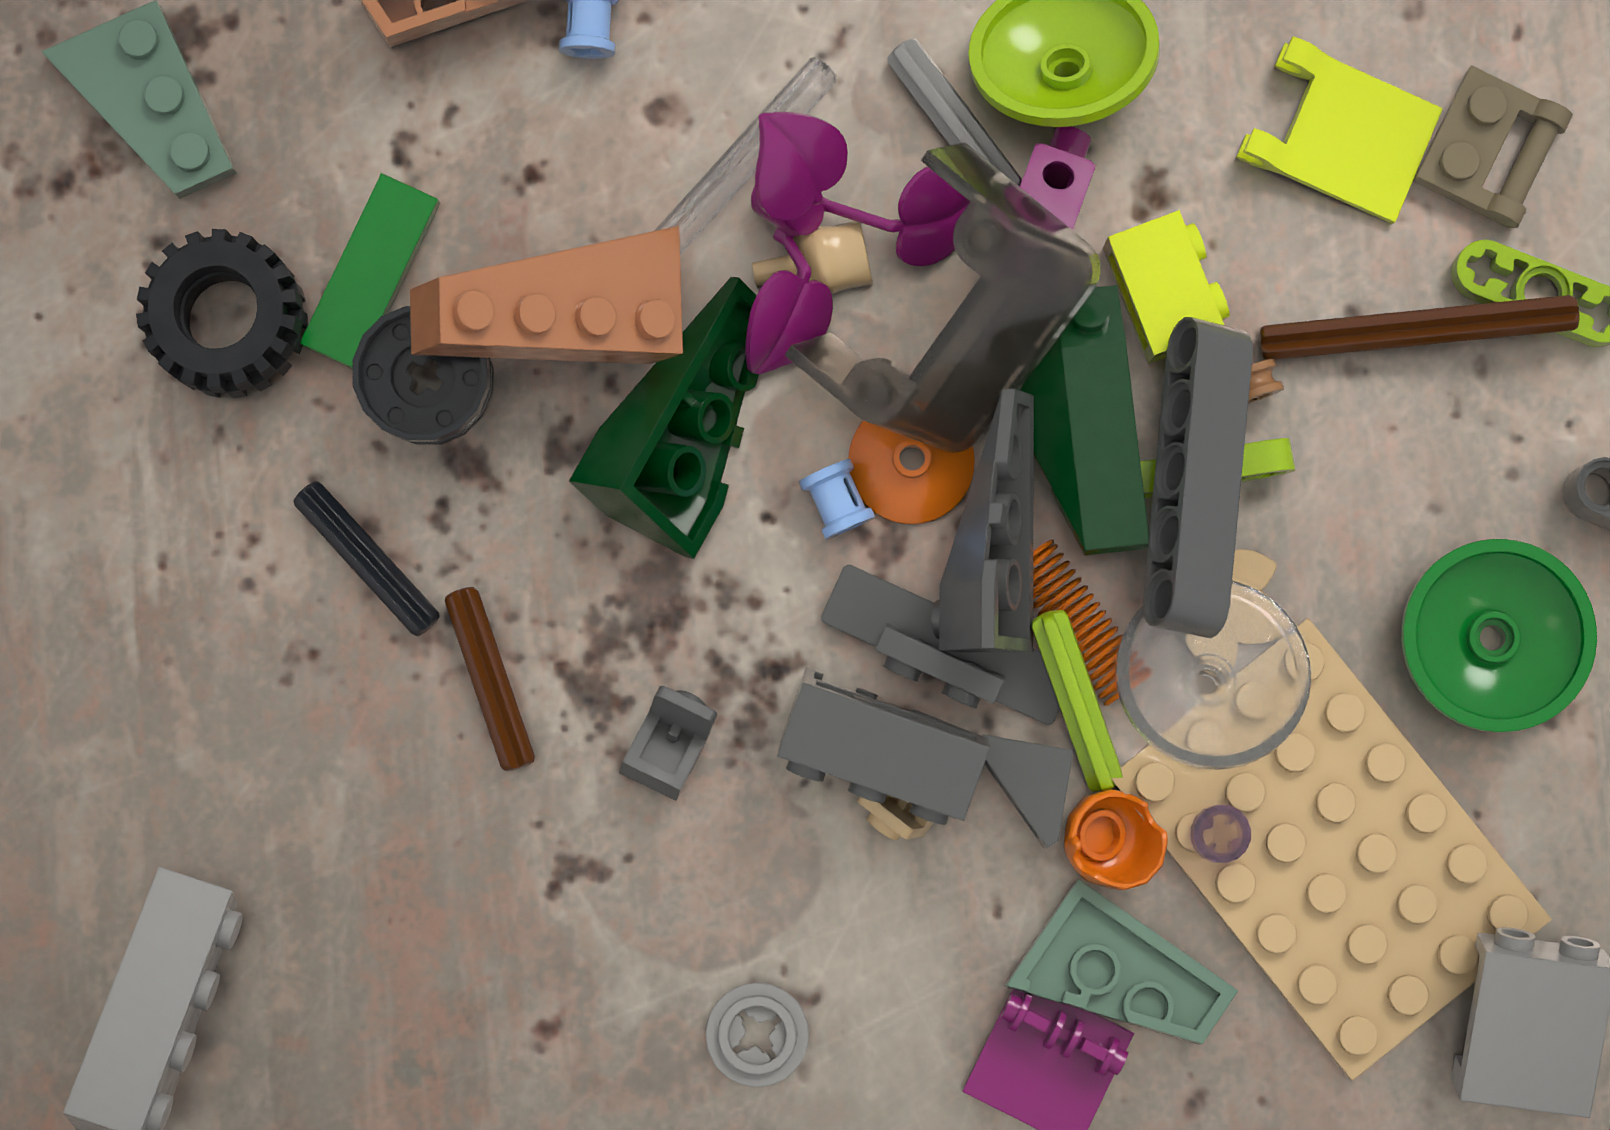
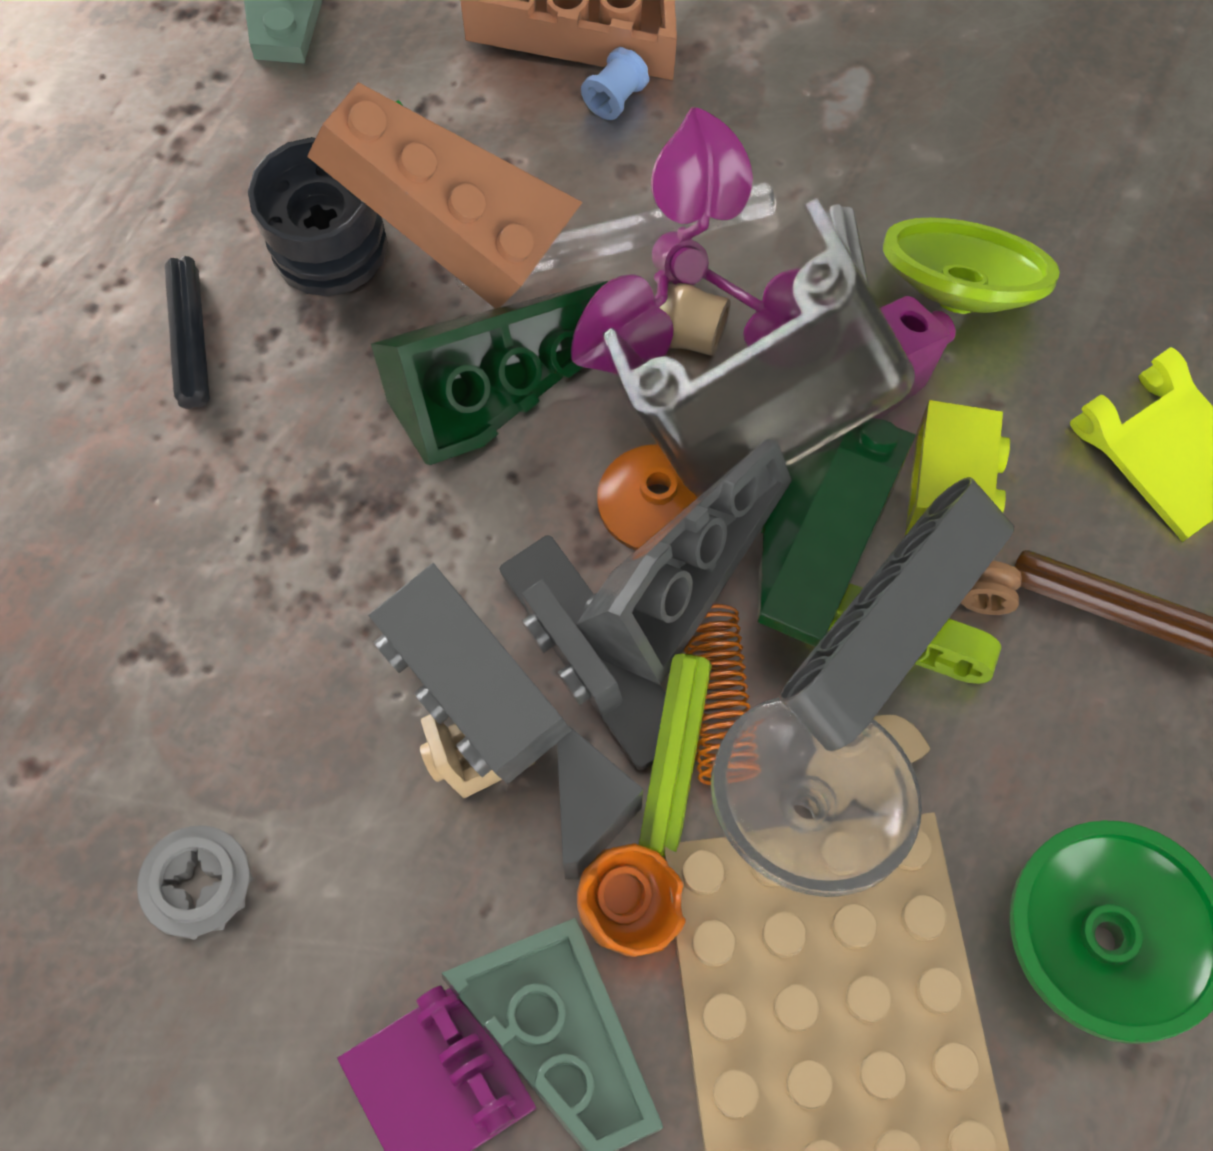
camera: 30 degrees right, 20 degrees down
black tyre [136,229,308,398] -> none
reddish brown axle [445,587,535,771] -> none
dark grey bracket [619,686,717,801] -> none
light blue bush [799,459,875,540] -> none
bush [1190,805,1251,863] -> none

